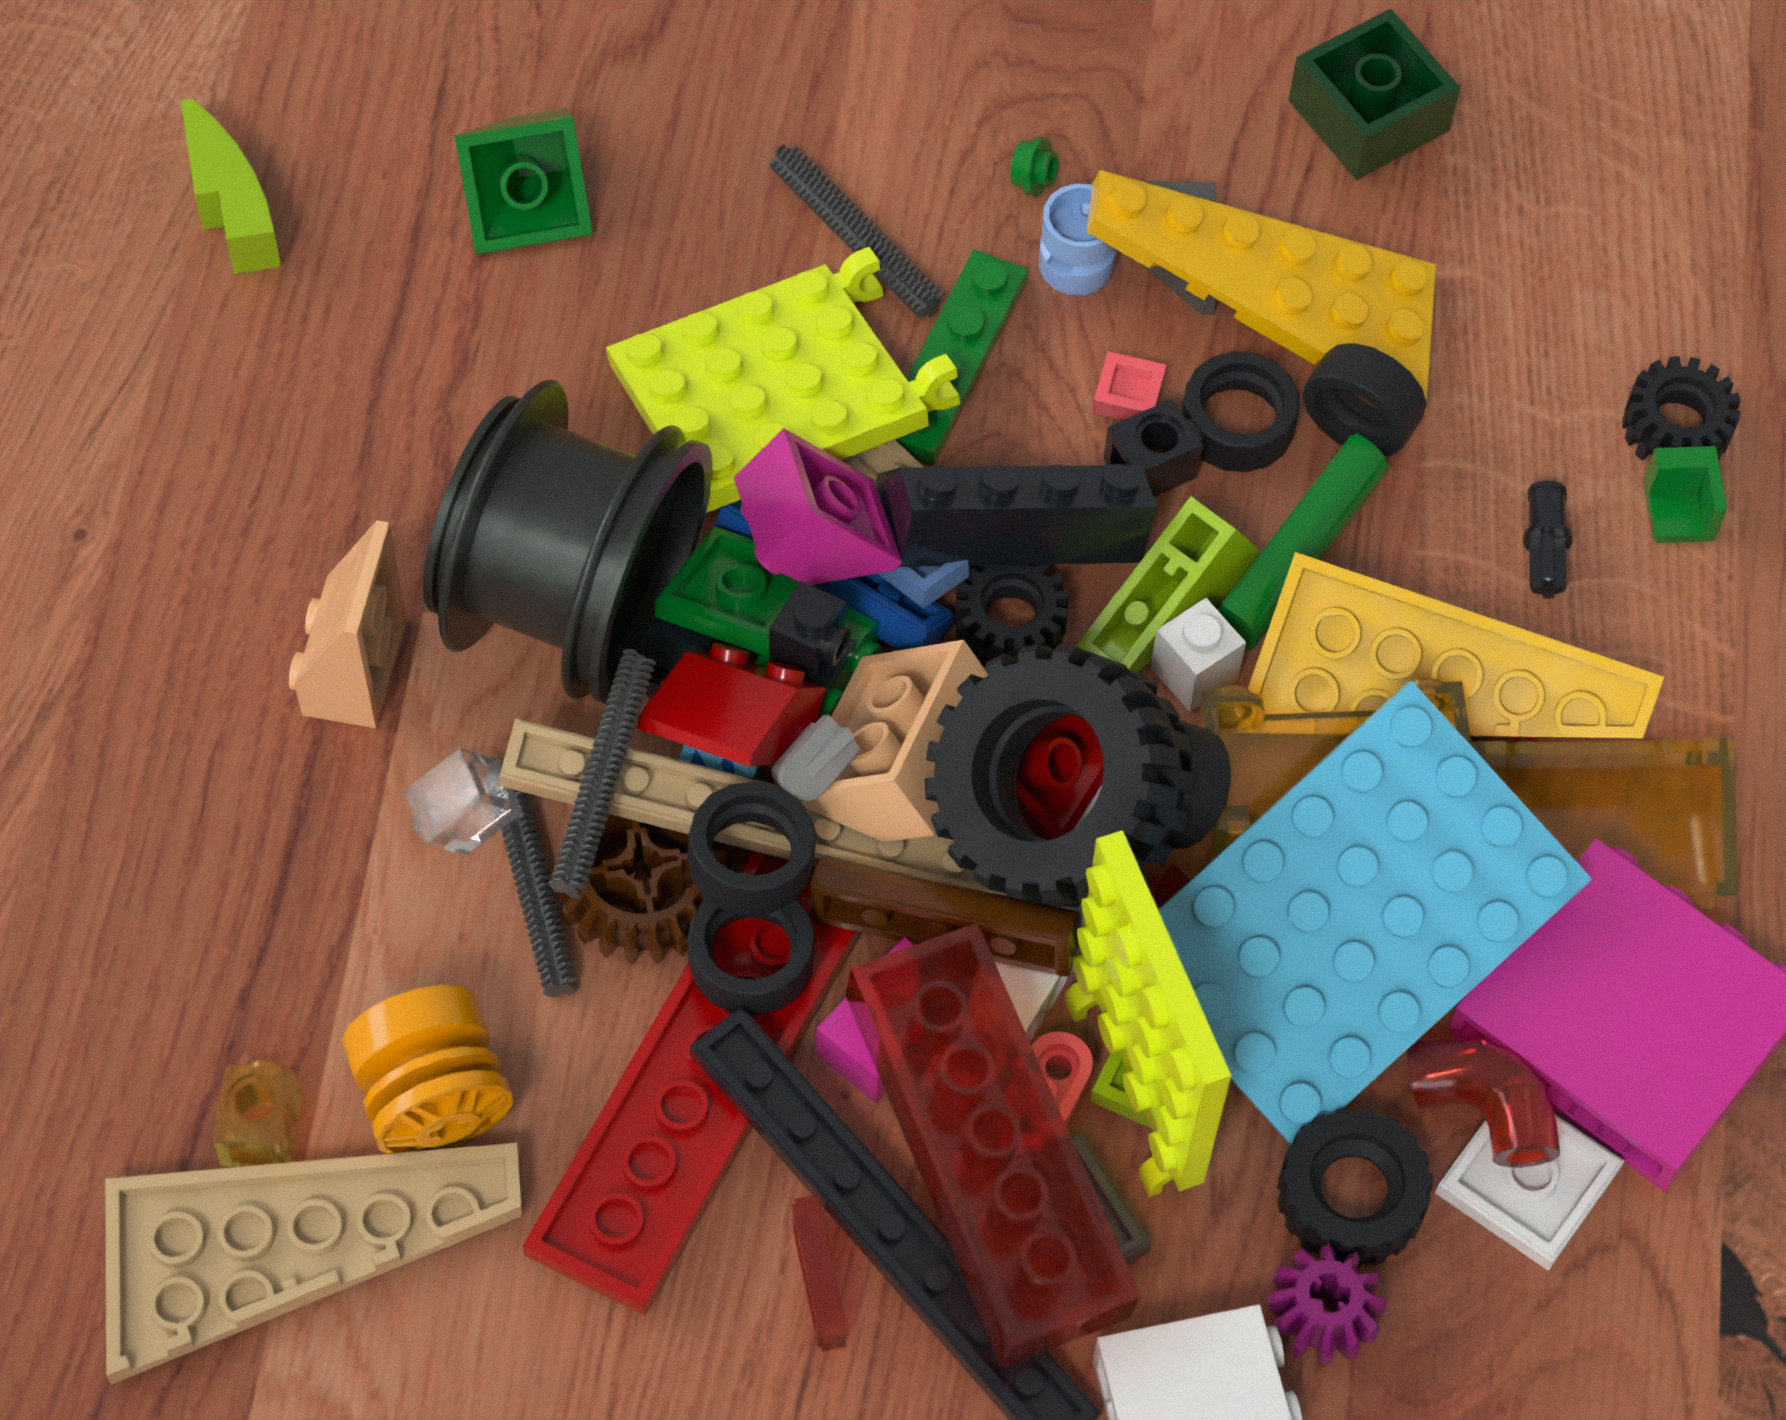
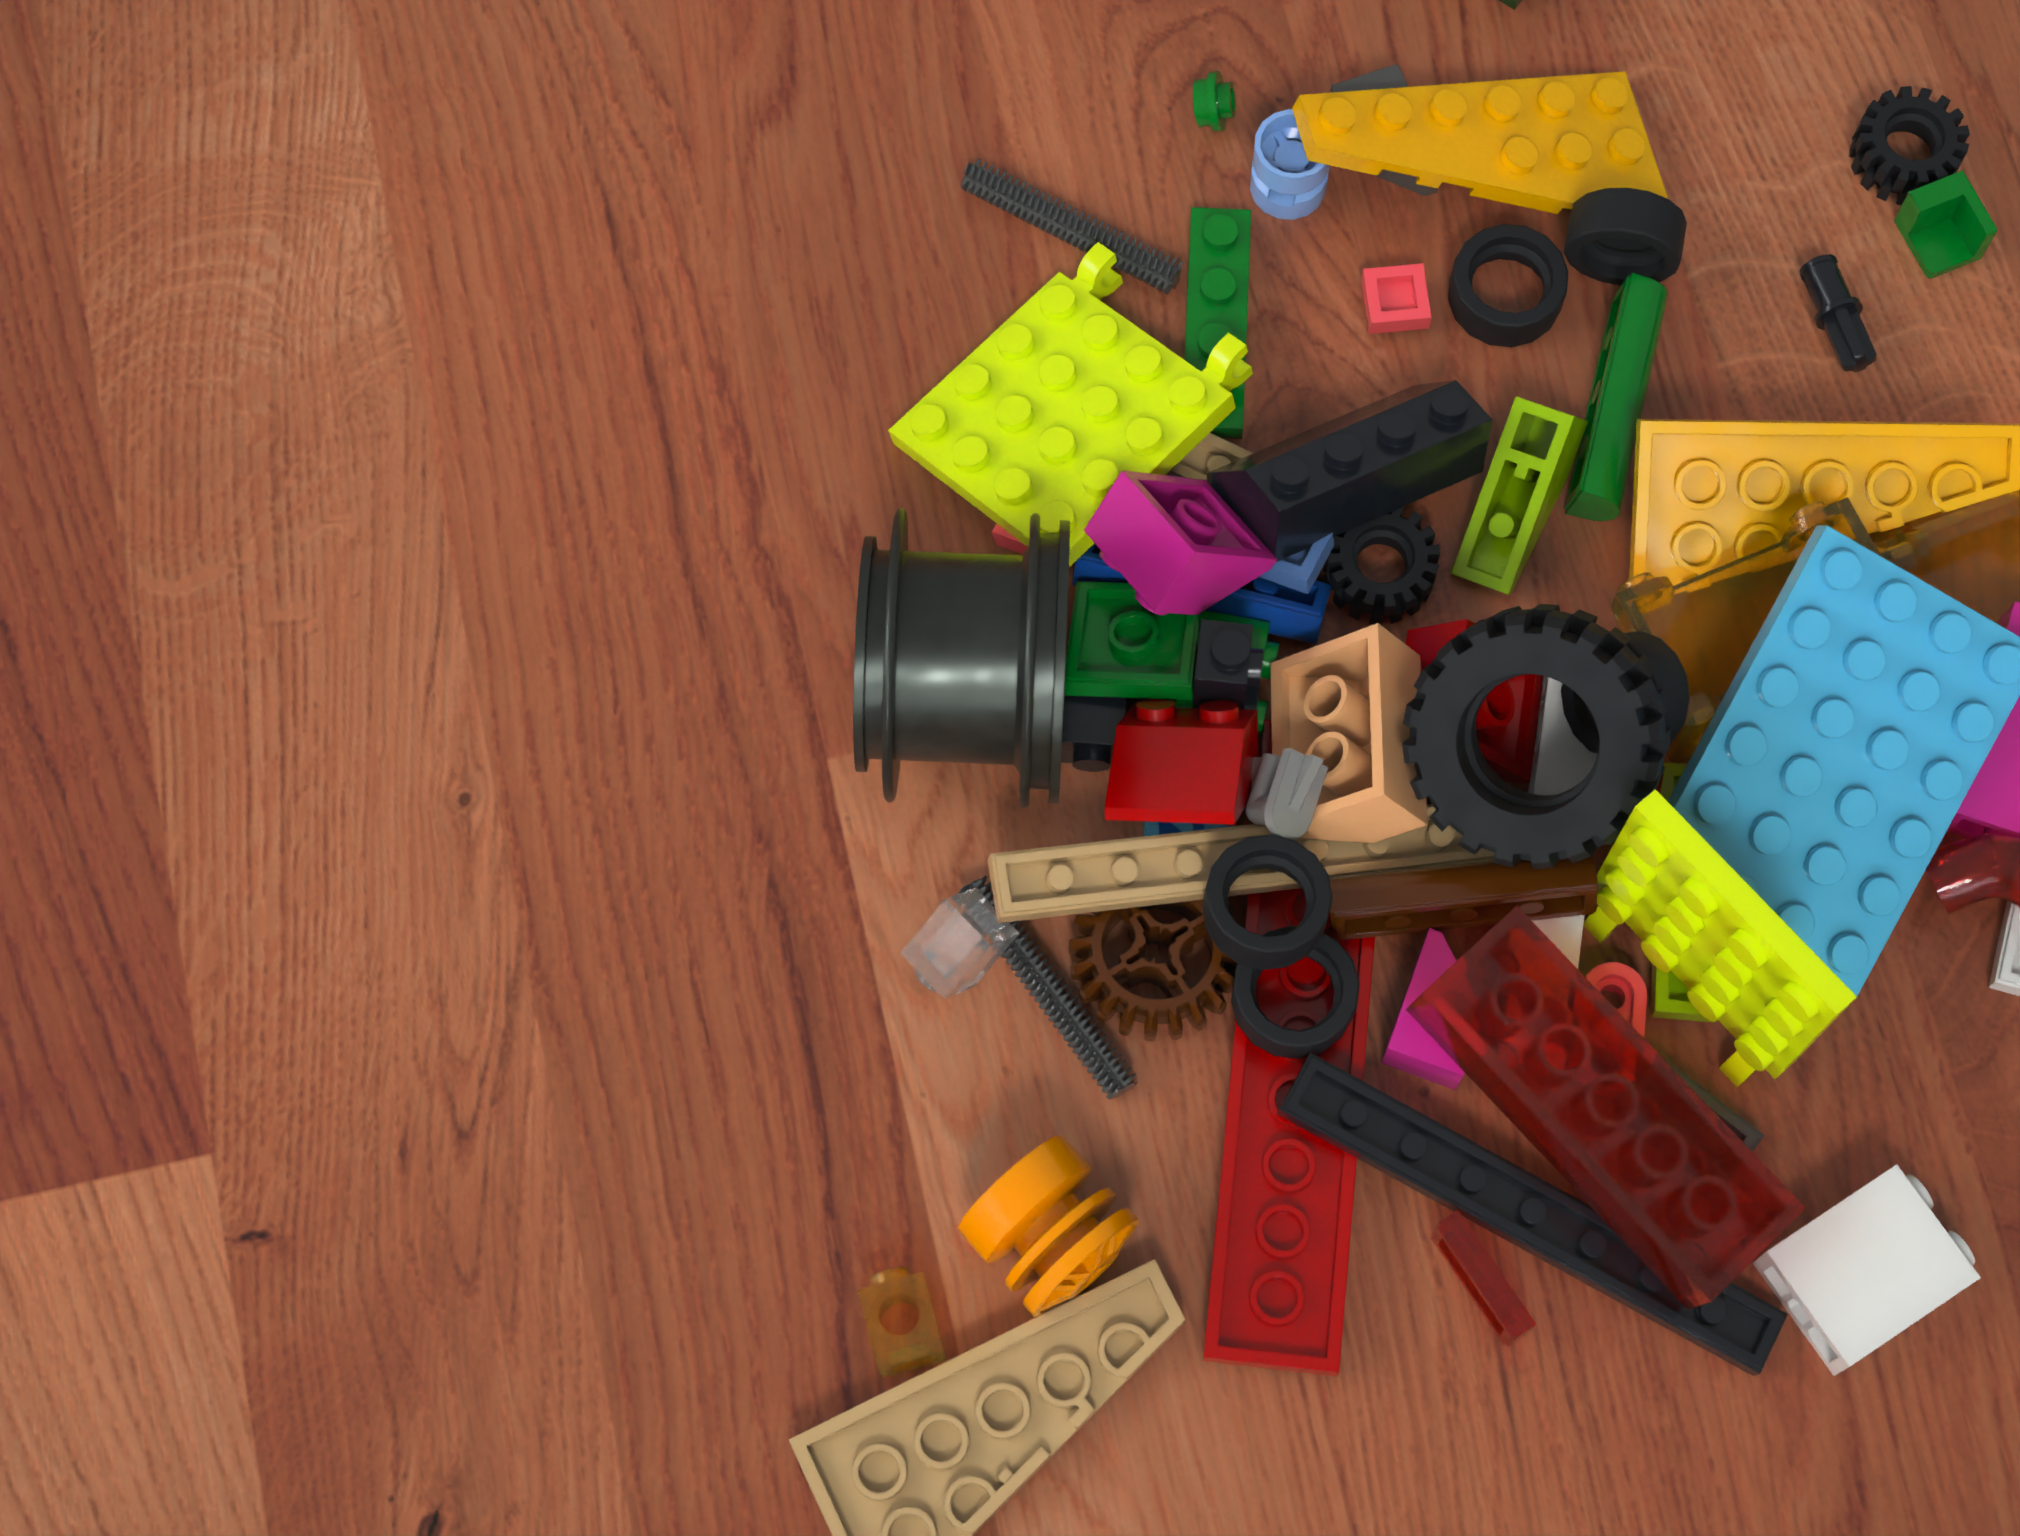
camera: 15 degrees left, 10 degrees up
lime slope [180,98,282,274] -> none
light nougat slope [289,520,407,728] -> none
green slope [454,108,593,254] -> none
dark grey axle [549,649,656,899] -> none
black brick [1103,399,1204,497] -> none
white brick [1150,598,1246,712] -> none
magenta gear [1266,1243,1386,1367] -> none
black tyre [1277,1108,1433,1268] -> none

